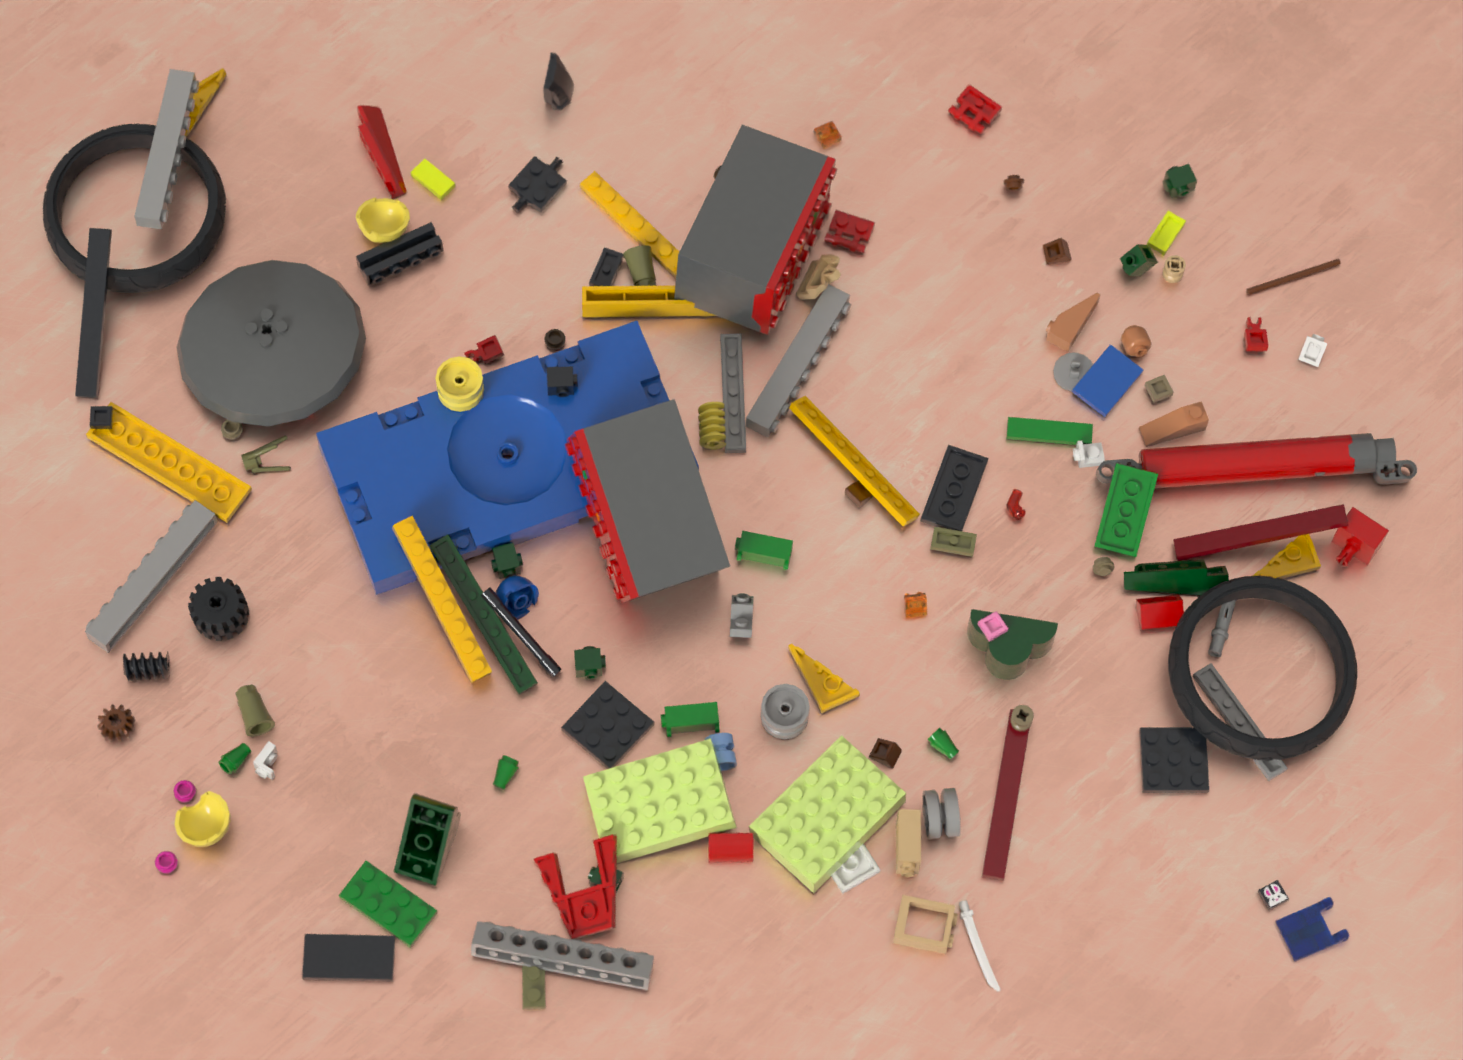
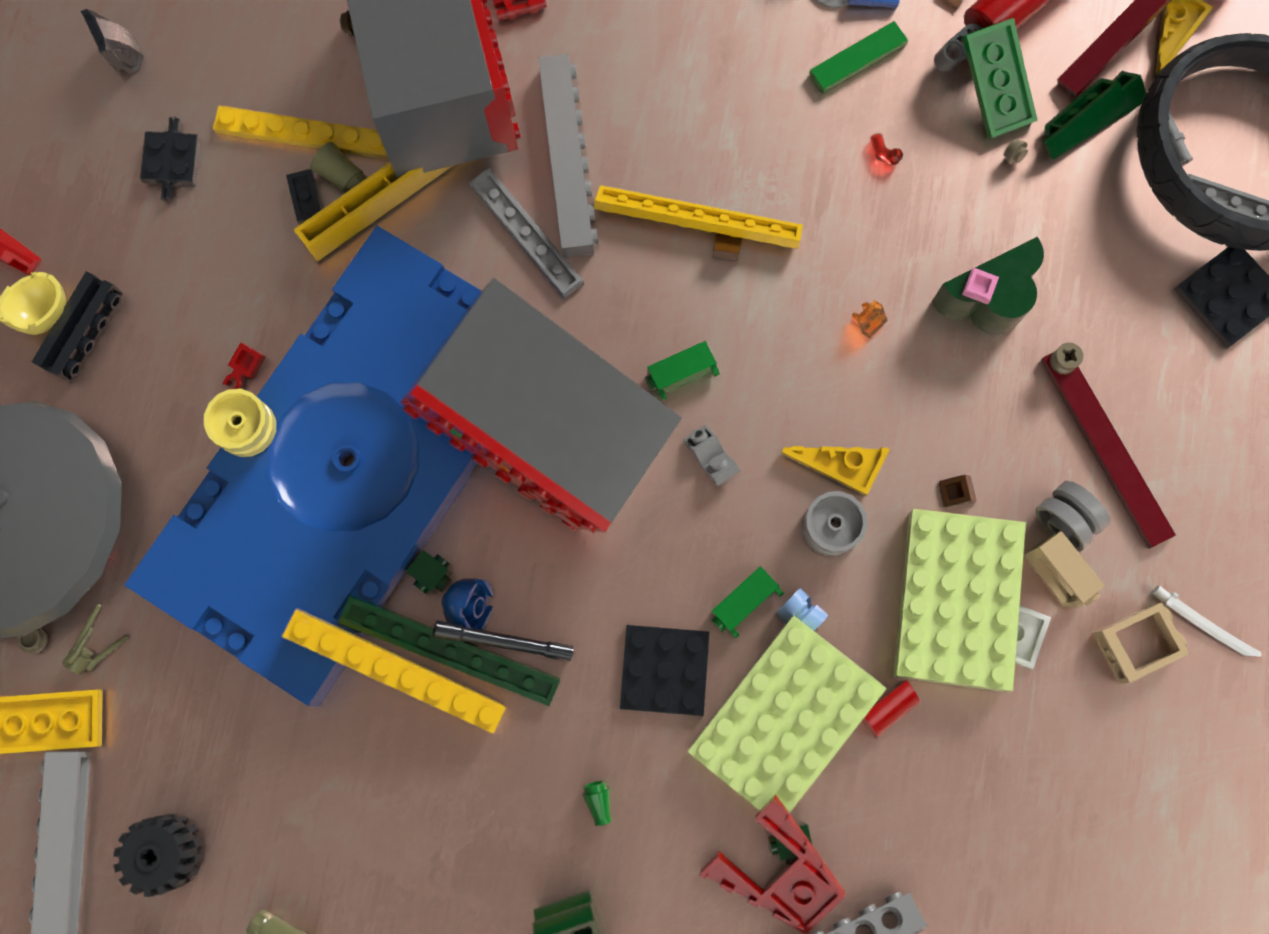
camera: 30 degrees left, 10 degrees up
neon yellow tile [411,158,456,200] -> none
dark brown plate [544,329,566,350] -> none
black brick [547,366,578,397] -> none
dark green brick [574,646,606,679] -> none
light yellow piece [698,402,726,450] -> none
tan plate [796,254,841,300] -> none
black tile [920,445,989,531] -> none
green cone [927,727,959,760] -> none
olive plate [931,527,977,557] -> none
white bracket [1073,441,1105,468] -> none
red brick [1136,594,1184,630] -> none

